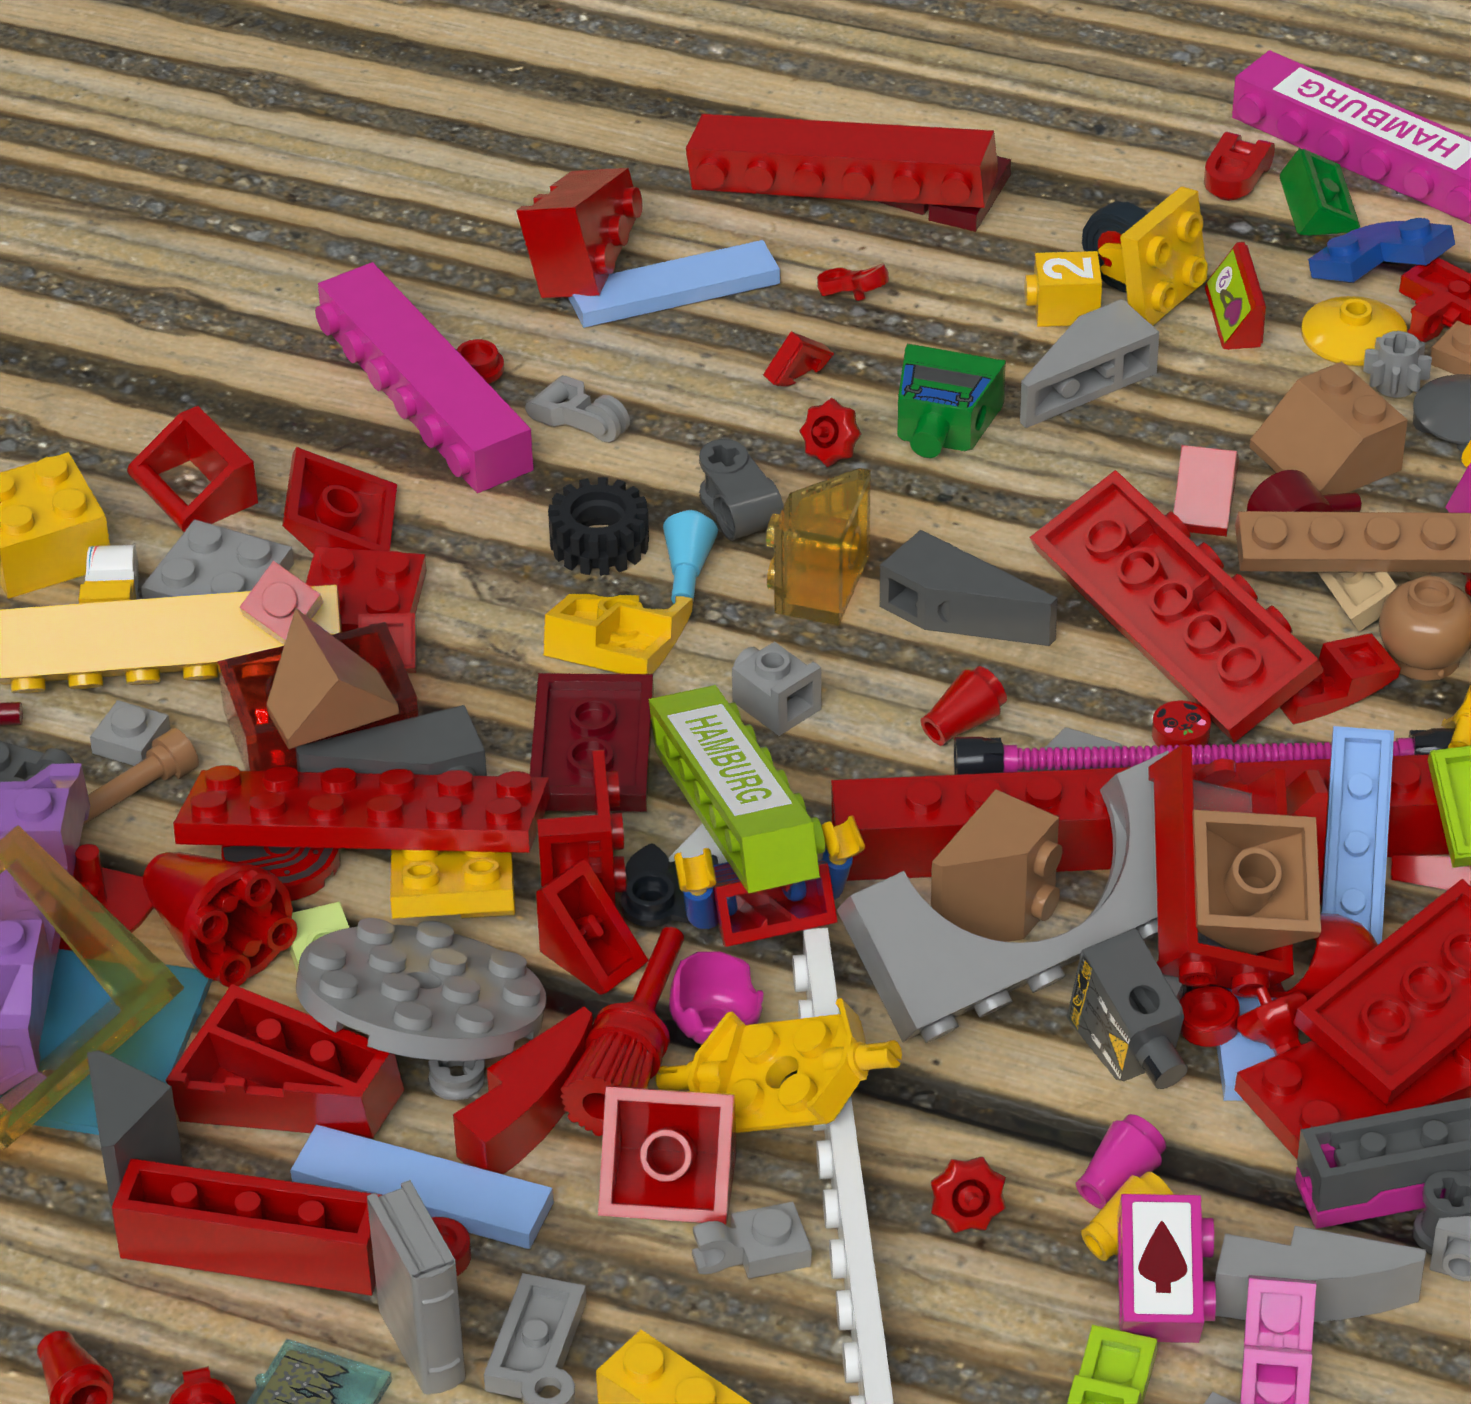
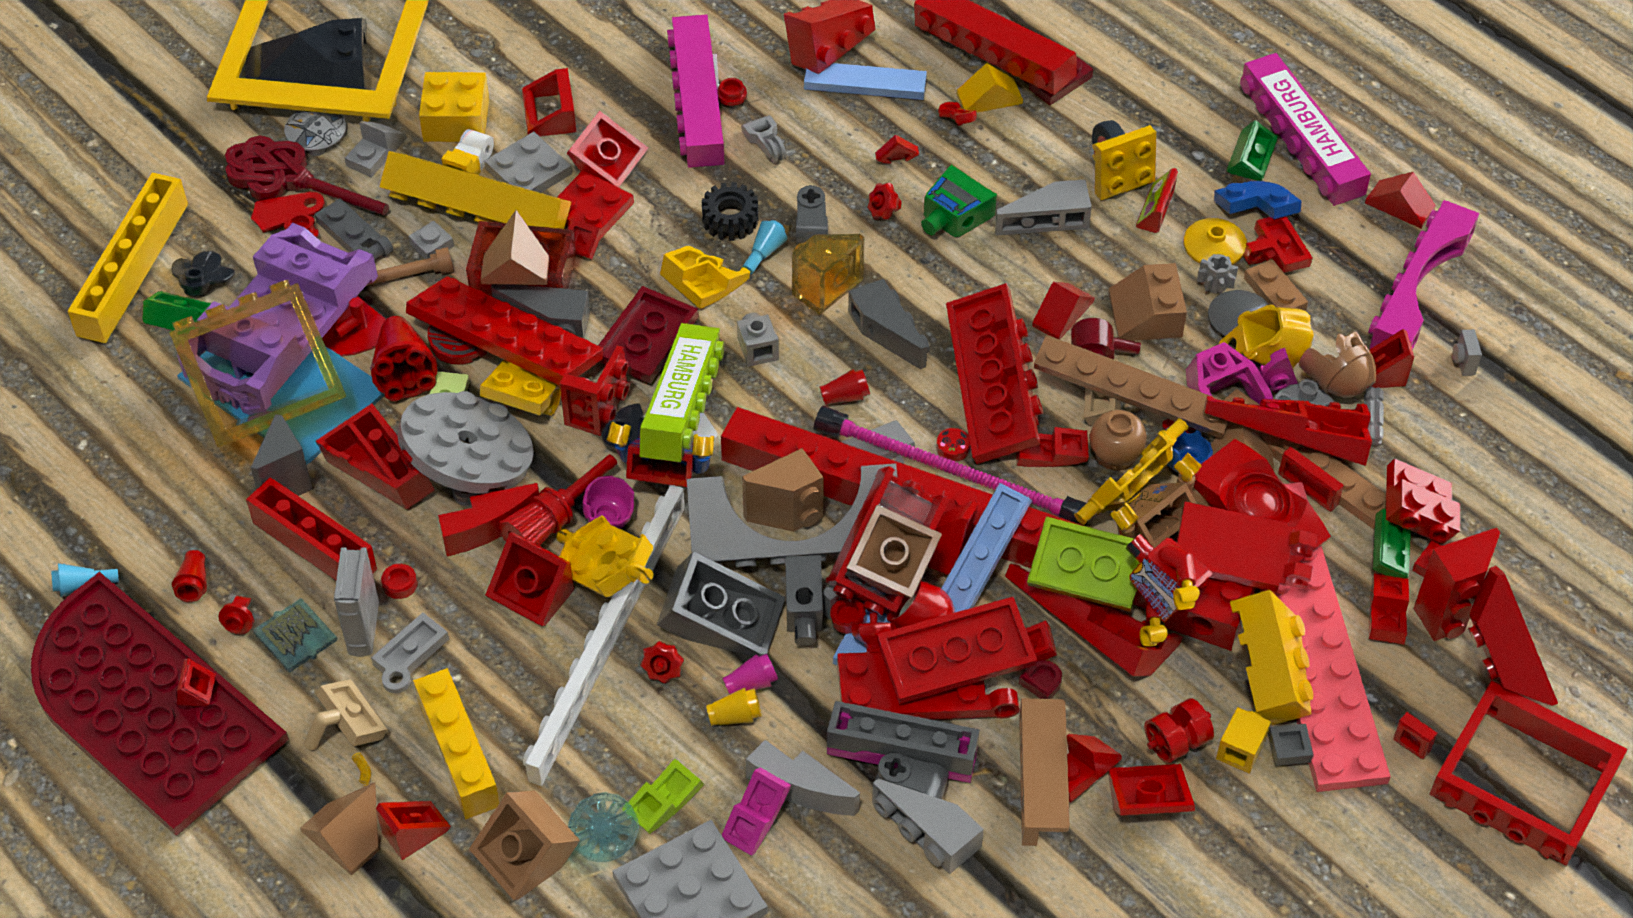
camera: 25 degrees right, 10 degrees up
brick [239,560,323,645] -> none
light blue tile [290,1124,554,1249] -> none
red slope [536,858,649,995] -> none
light grey plate [692,1202,812,1279] -> none
yellow brick [1024,251,1102,327] -> none
brick [1117,1194,1216,1343] -> none
red plate [1204,132,1275,201] -> none
none -> dark grey slope [656,551,786,657]
none -> yellow slope [956,63,1023,113]

